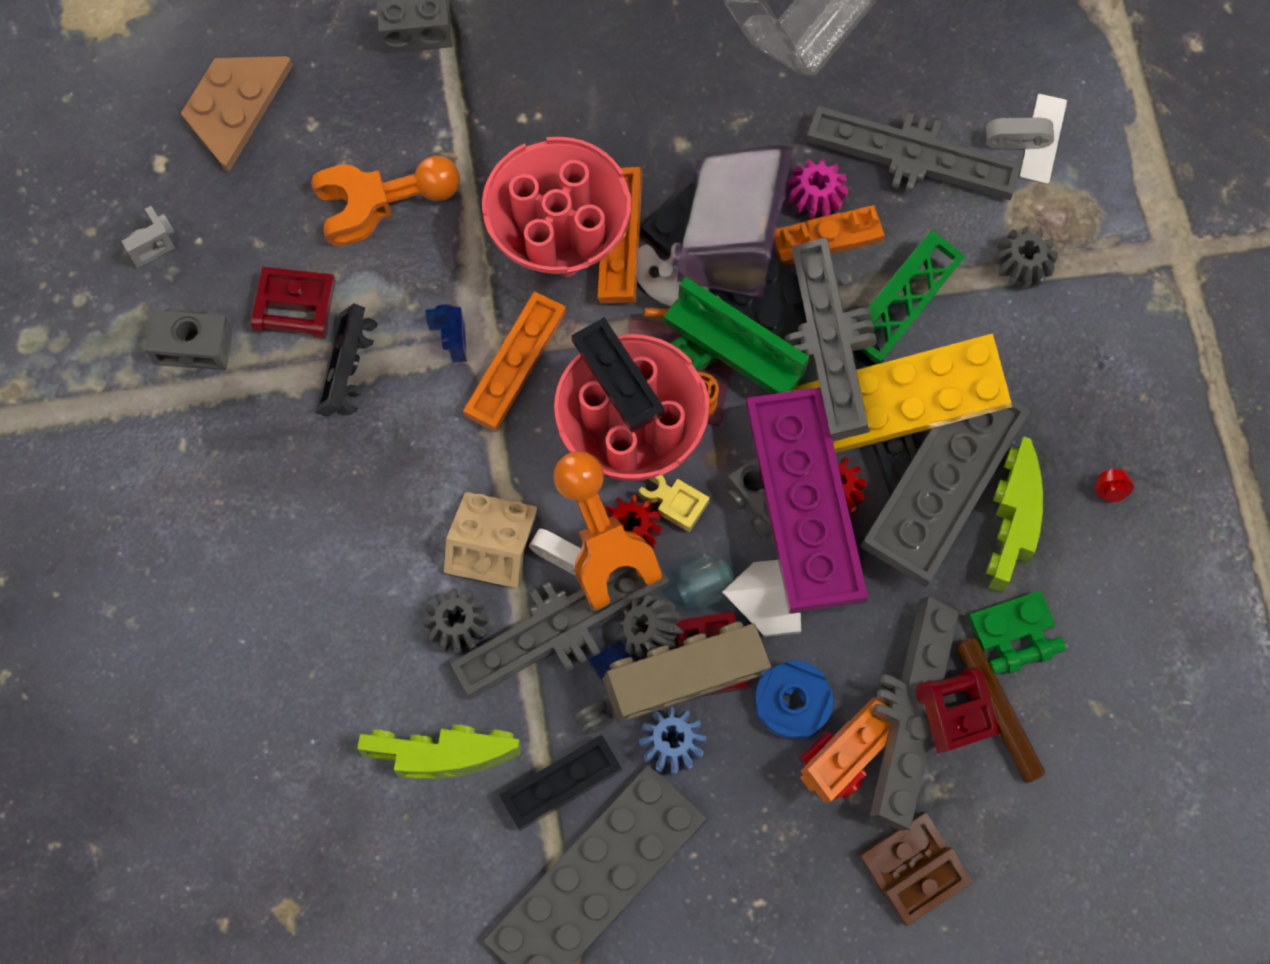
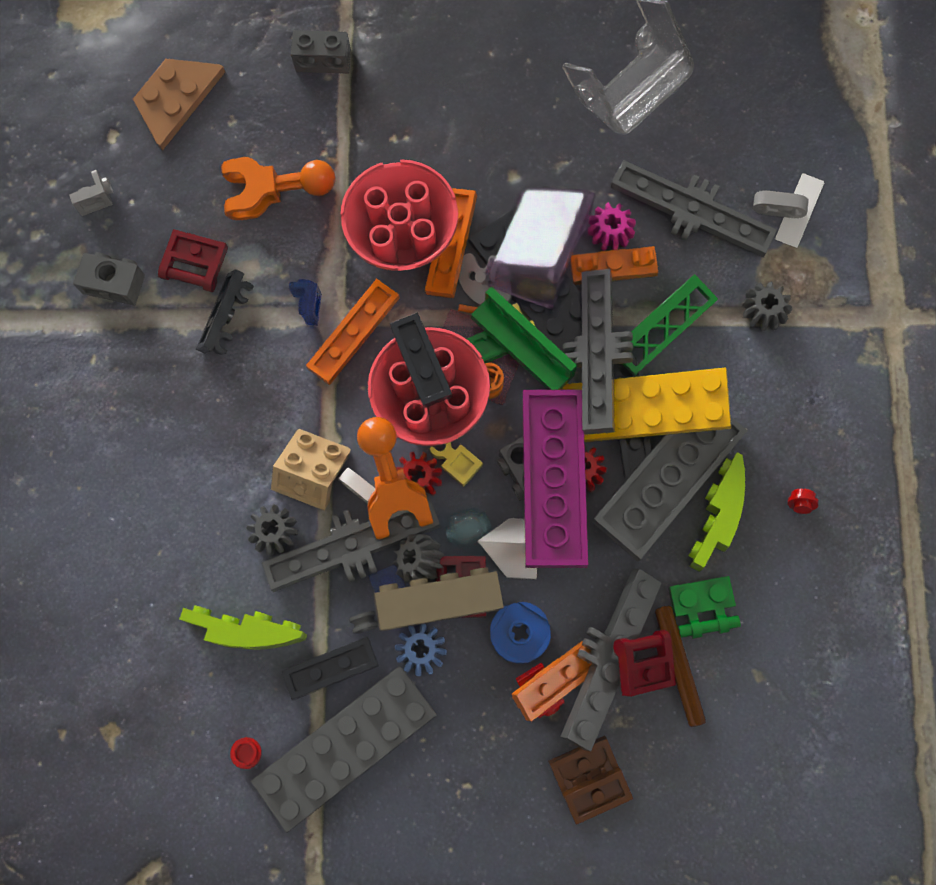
camera: 15 degrees right, 5 degrees up
none -> red plate [230,737,262,769]

